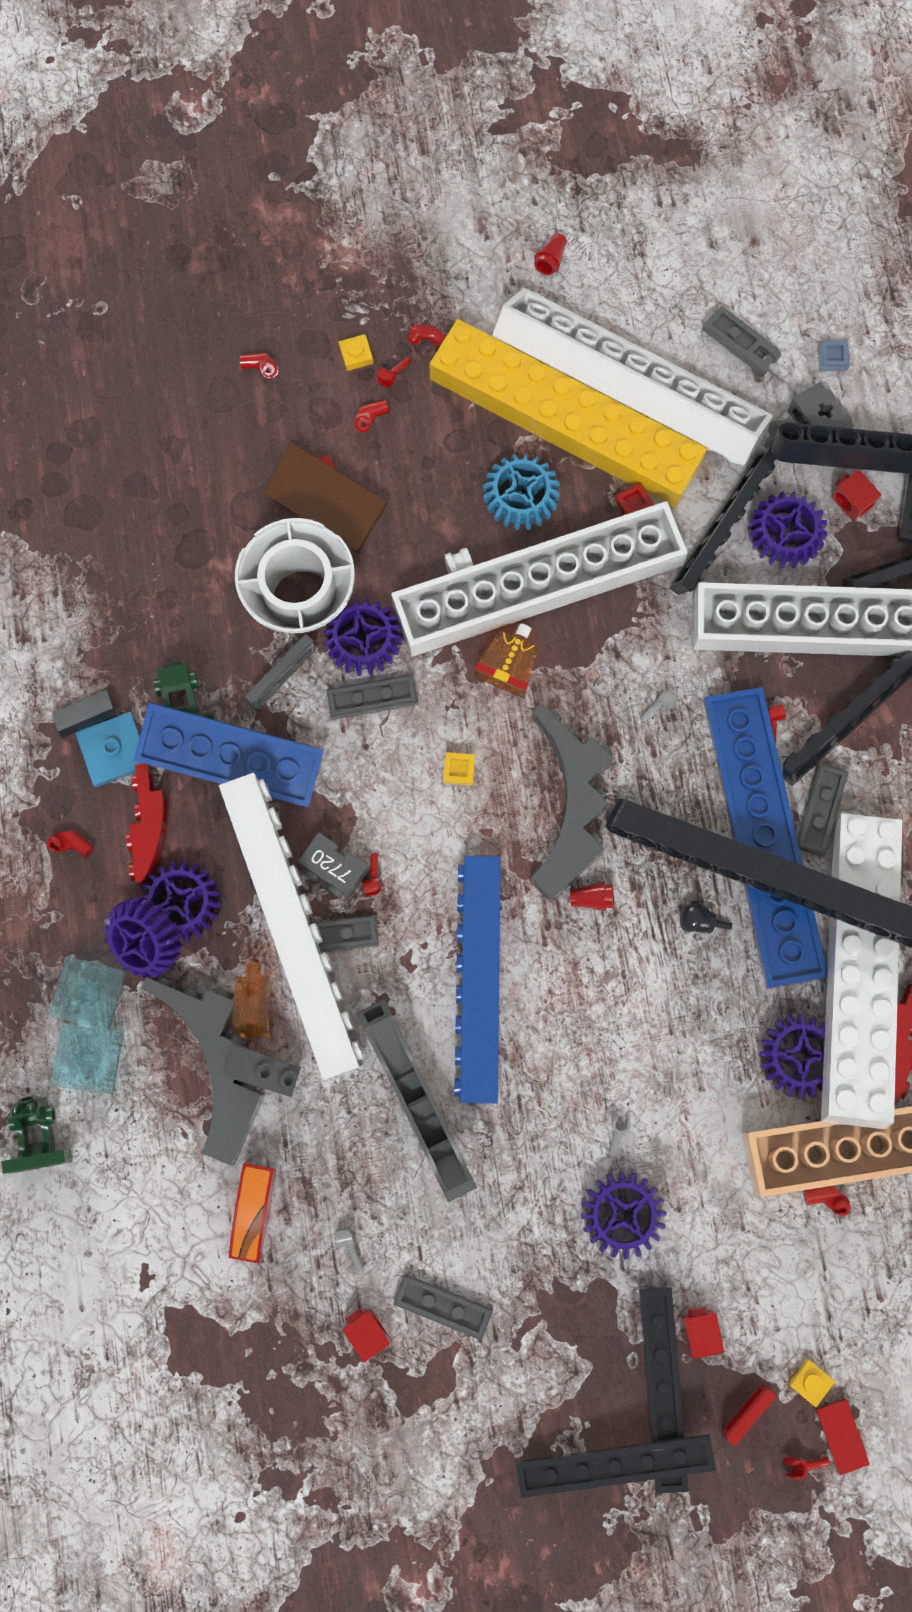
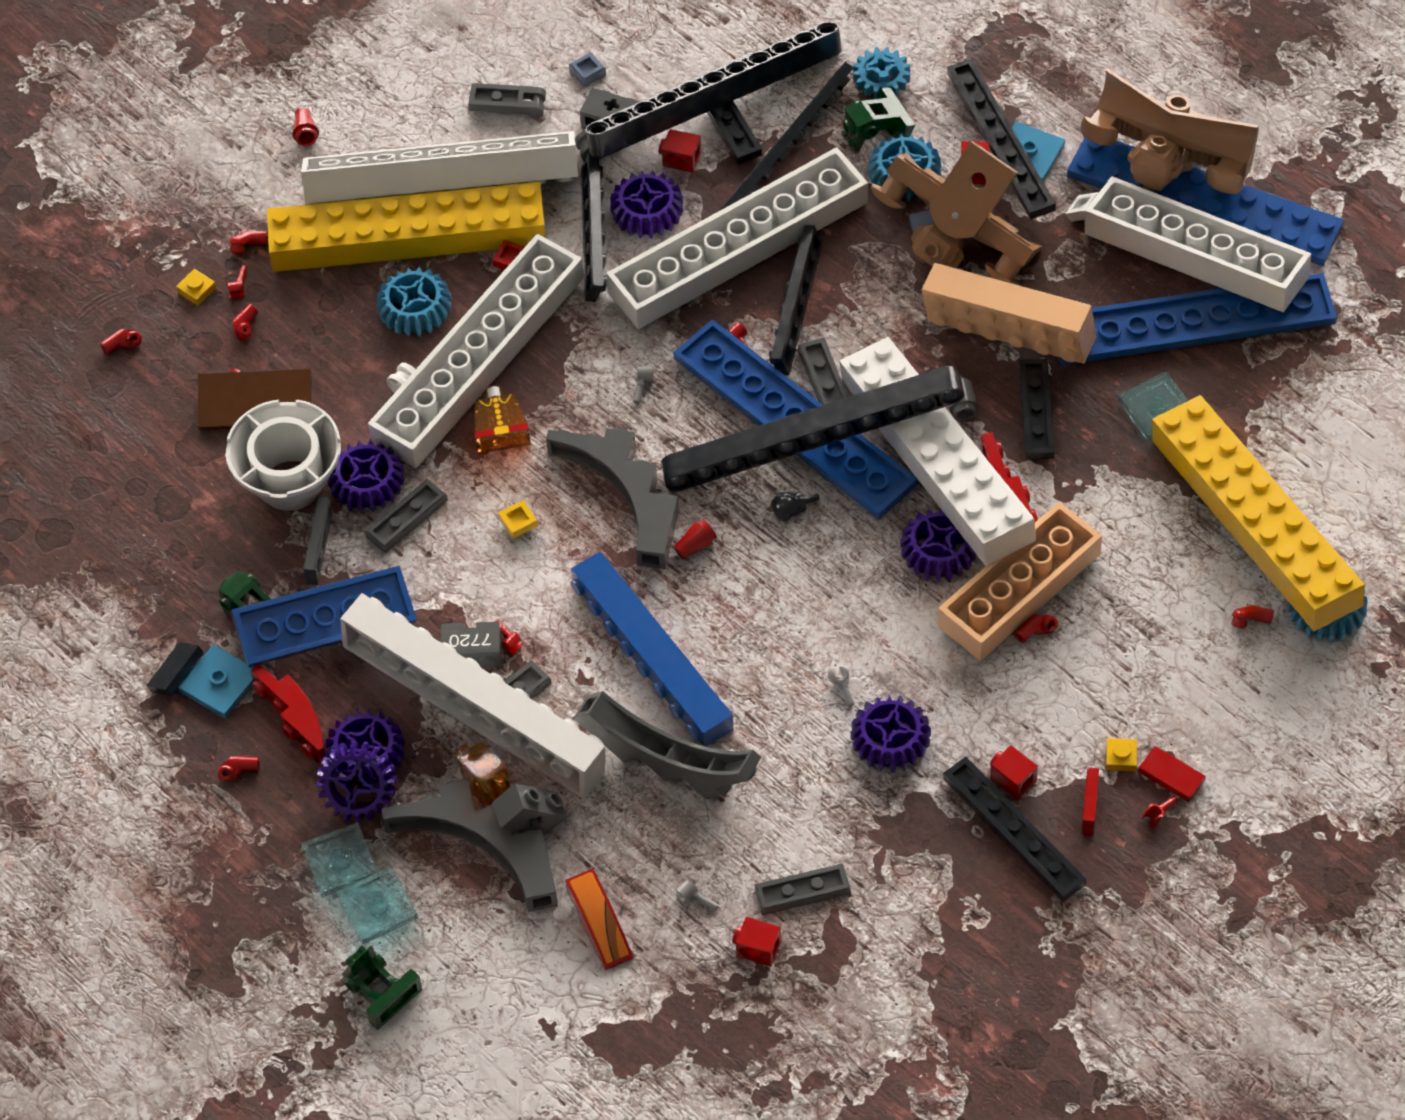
camera: 35 degrees left, 20 degrees down
black plate [516,1434,716,1498] -> none

